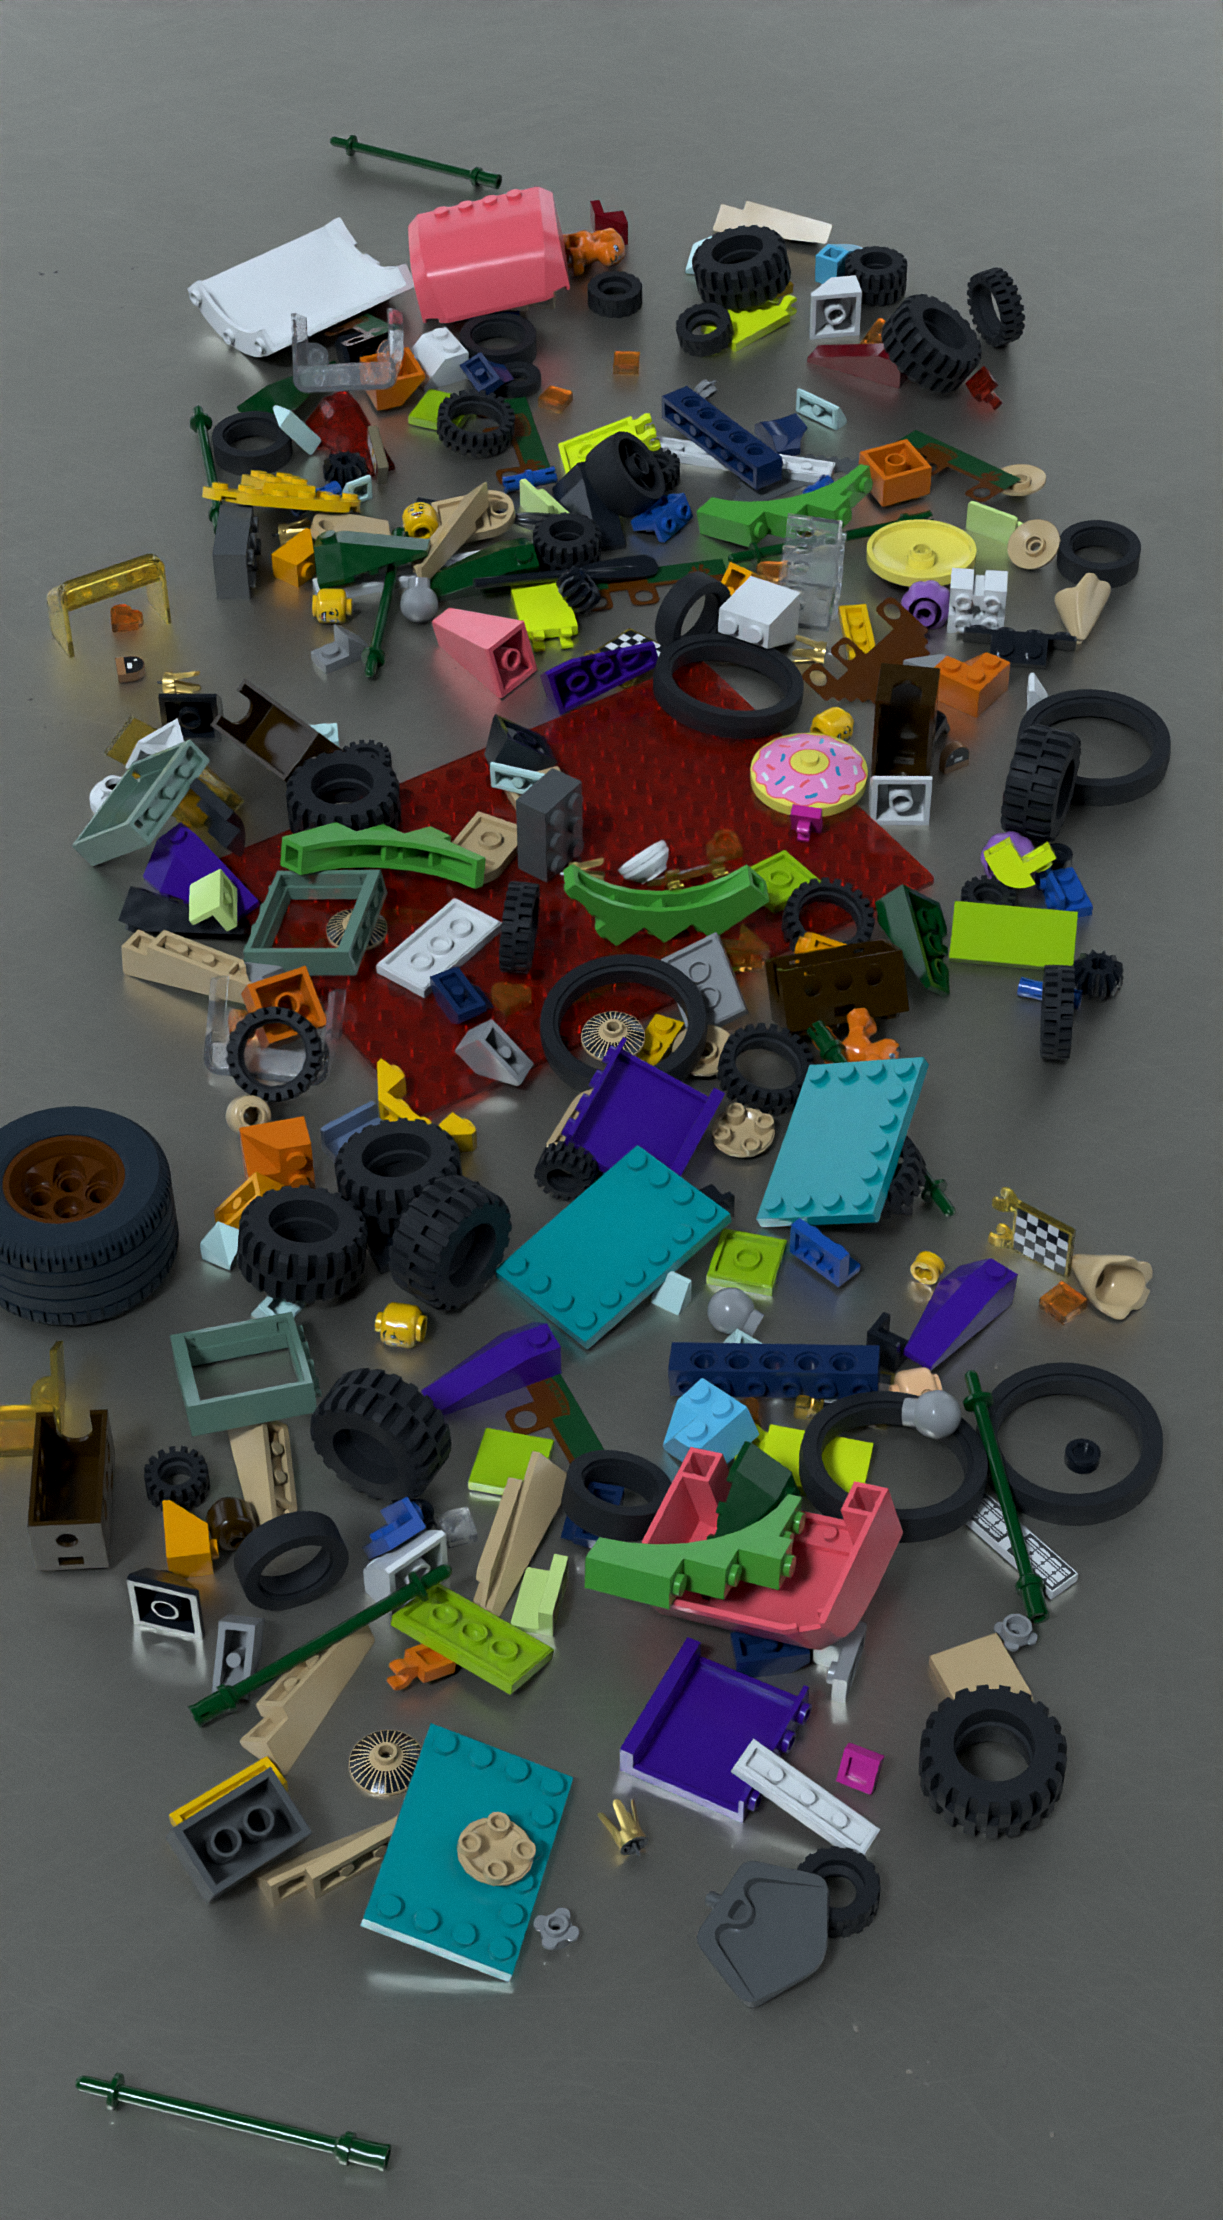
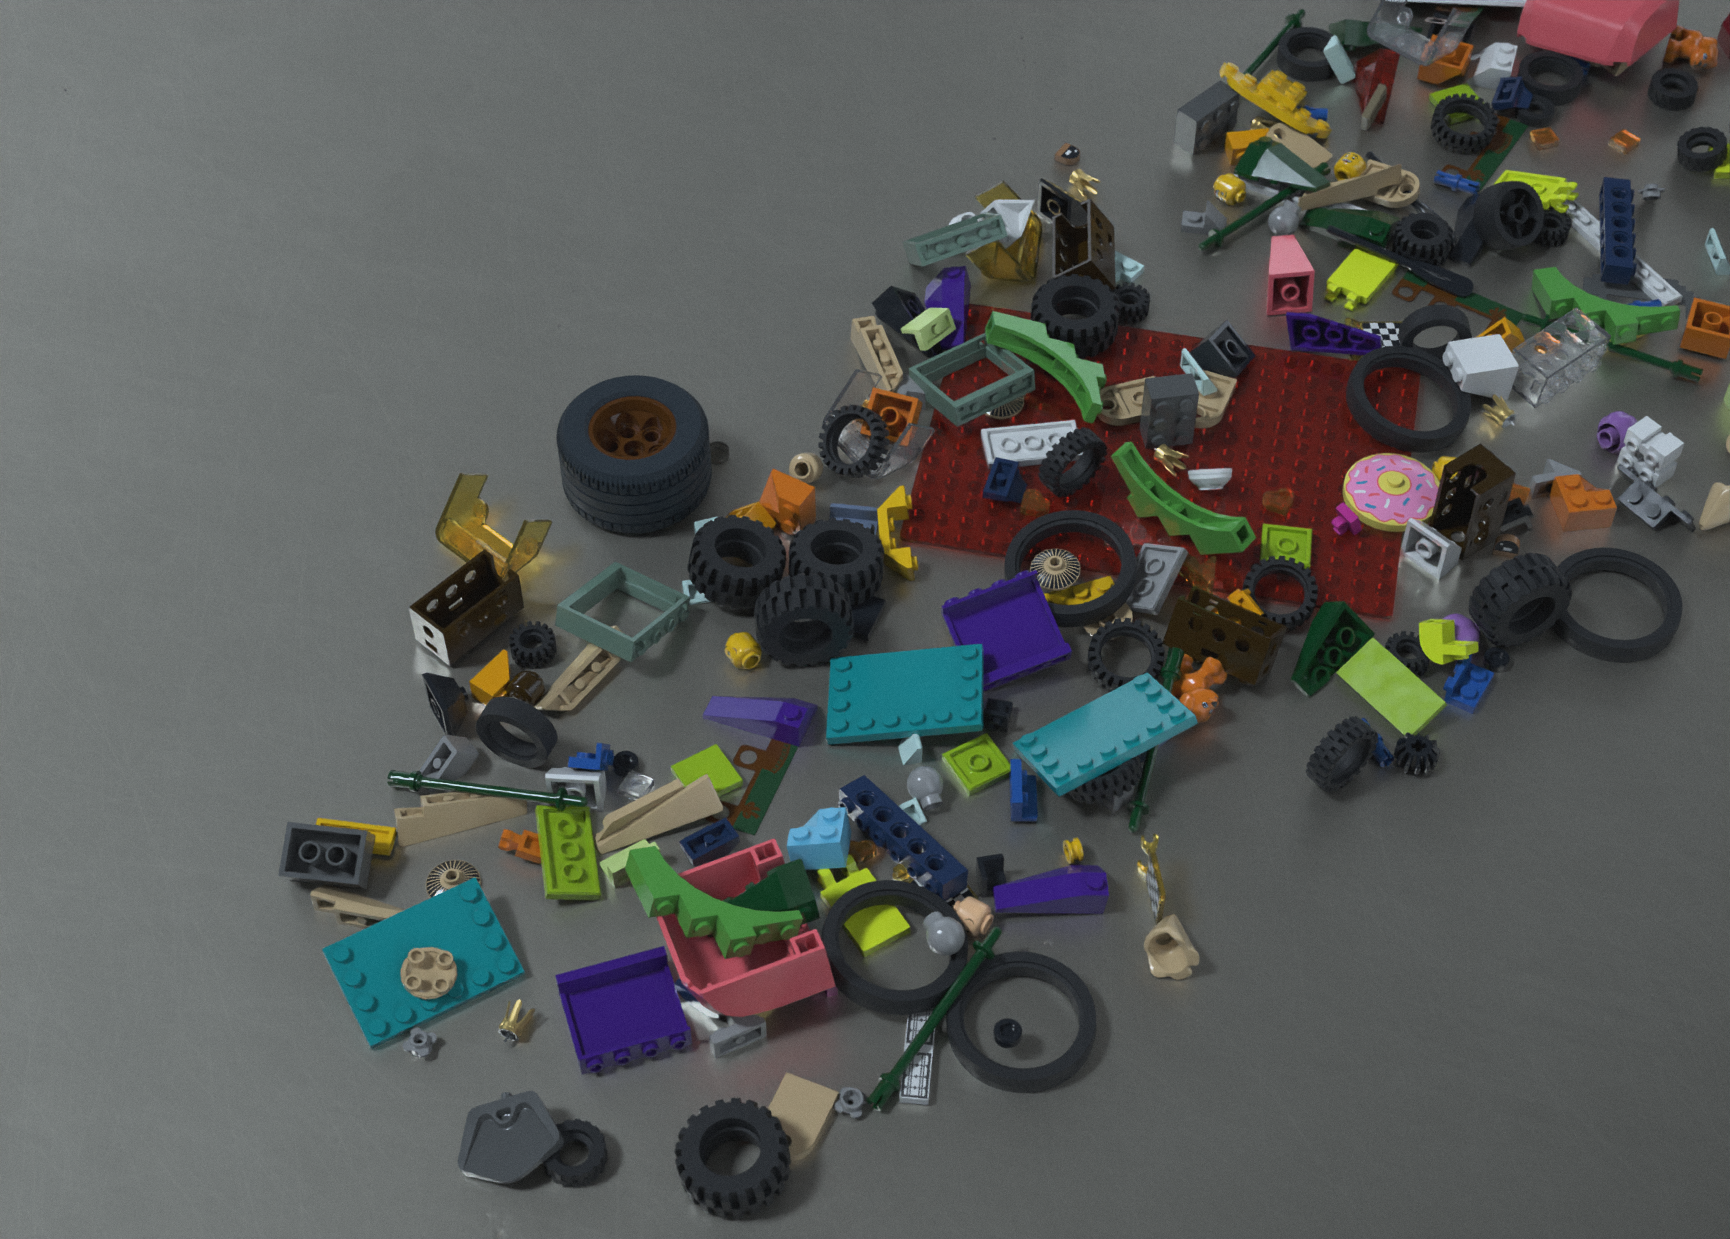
camera: 45 degrees right, 5 degrees up
clear yellow windscreen [46,554,171,658] -> none
dark green bar [75,2072,391,2172] -> none
clear orange tile [110,604,144,632] -> none
black slope [189,777,246,857] -> none
black tyre [310,1368,452,1503] -> none
black gear [323,450,368,491] -> none
light aqua slope [341,475,373,503] -> none
light grey slope [455,1019,534,1086] -> none
yellowish green panel [519,478,569,514] -> none
black tyre [534,1141,598,1202] -> none
black gear [556,566,601,615] -> none
black tyre [561,1450,672,1542] -> none
blue bracket [630,493,693,543] -> none
clear yellow flag [647,856,729,891] -> none
tan dish [710,1102,775,1158] -> none
white tile [731,1738,880,1855] -> none
dark blue slope [754,413,808,456] -> none
reddish brown piece [802,597,930,704] -> none
dark pink tile [836,1742,885,1795] -> none
yellow plate [838,604,876,660] -> none
light yellow dish [866,519,977,587] -> none
white slope [1027,673,1049,711] -> none
clear orange tile [1038,1281,1088,1325] -> none

